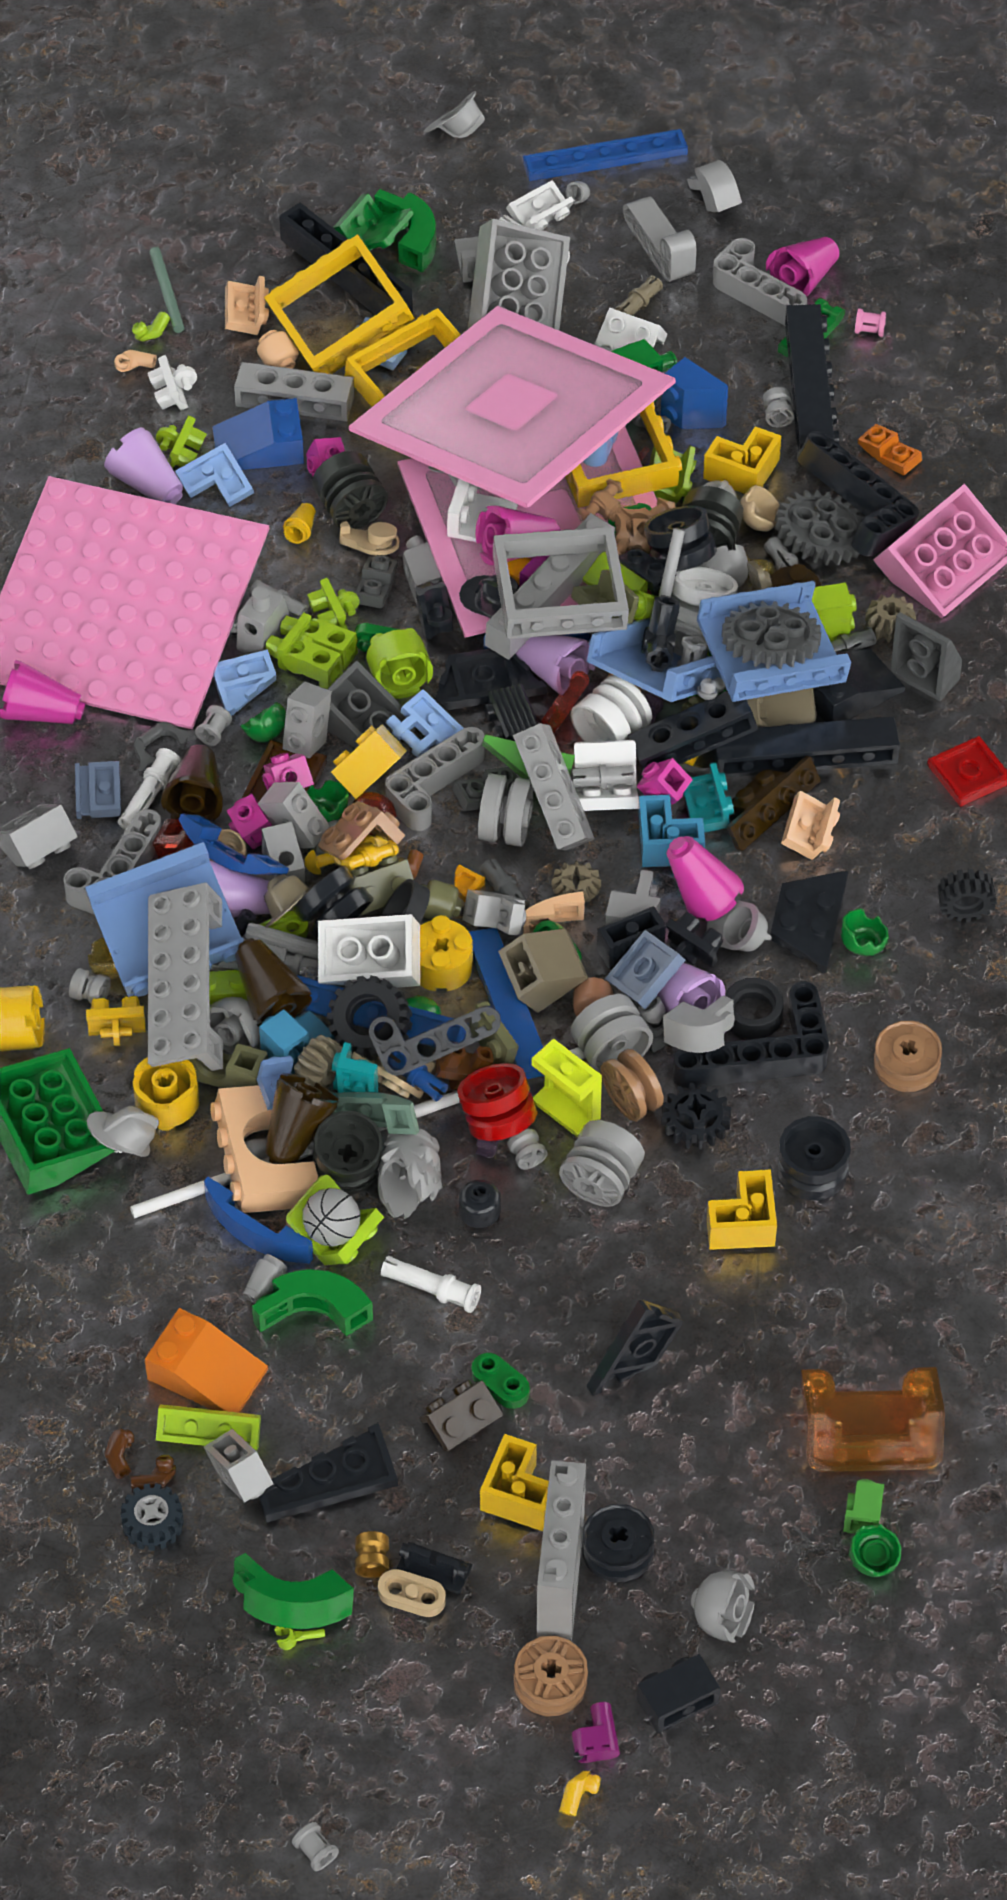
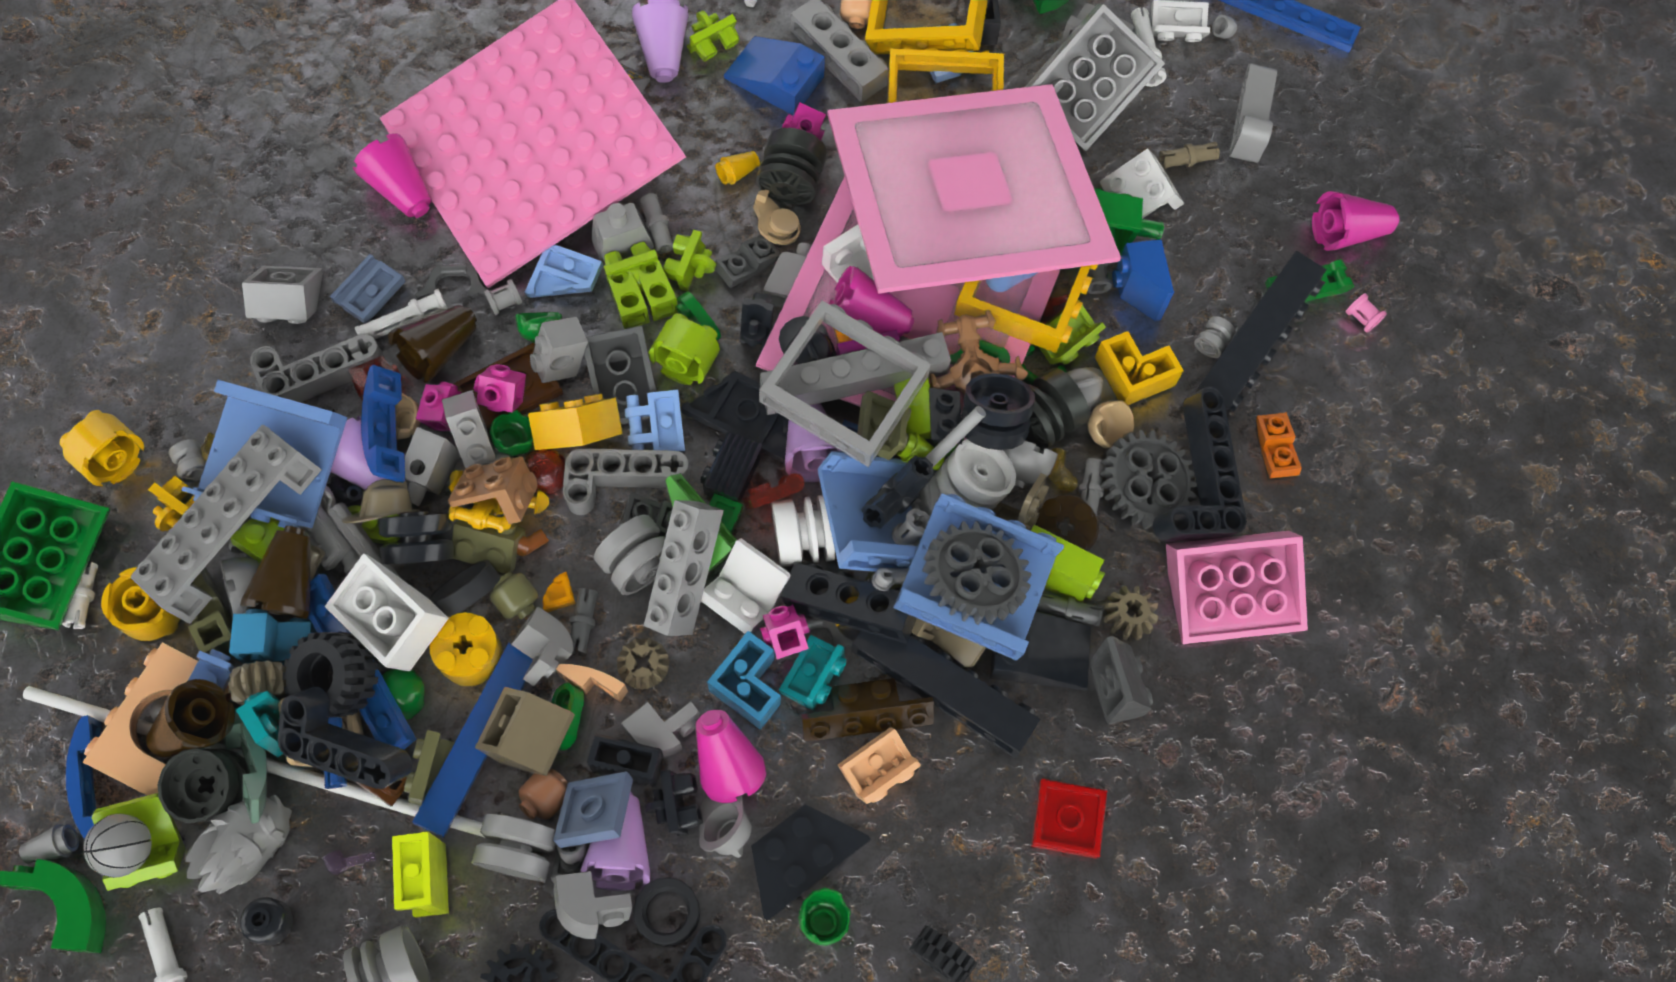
camera: 35 degrees right, 15 degrees up
light grey piece [87,1106,159,1157] -> none
light blue plate [175,443,254,507] -> none
red wheel [457,1063,538,1141] -> none
light grey wheel [507,1128,547,1169] -> none
light grey pin [572,764,635,789] -> none
medium nougat wheel [600,1048,664,1122] -> none
light grey brick [687,160,742,212] -> none
light grey beam [713,238,807,326] -> none

